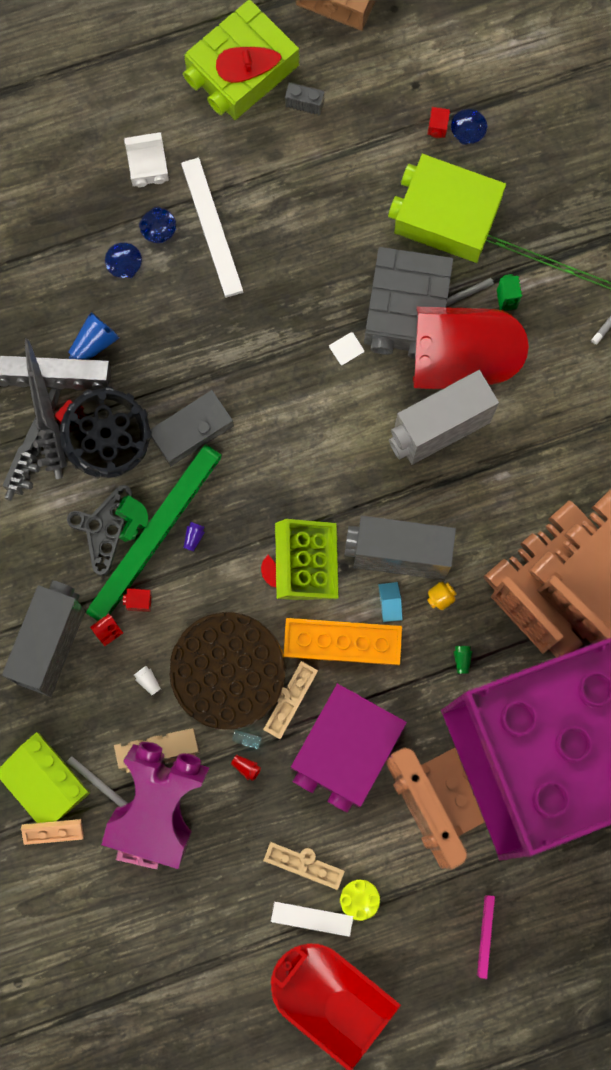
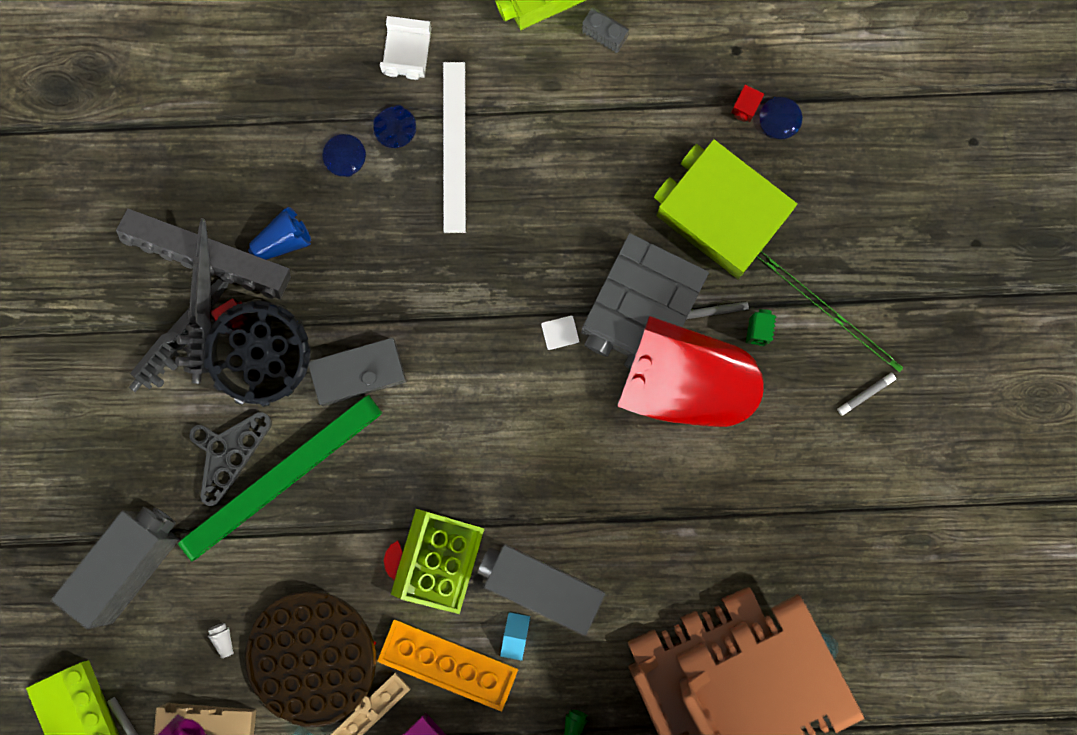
camera: 20 degrees right, 5 degrees up
red piece [90,614,123,647] -> none
green brick [114,495,148,542] -> none
red brick [123,589,152,612] -> none
dark purple cone [183,522,205,551] -> none
light grey brick [389,370,499,465] -> none
yellow head [427,582,457,610] -> none

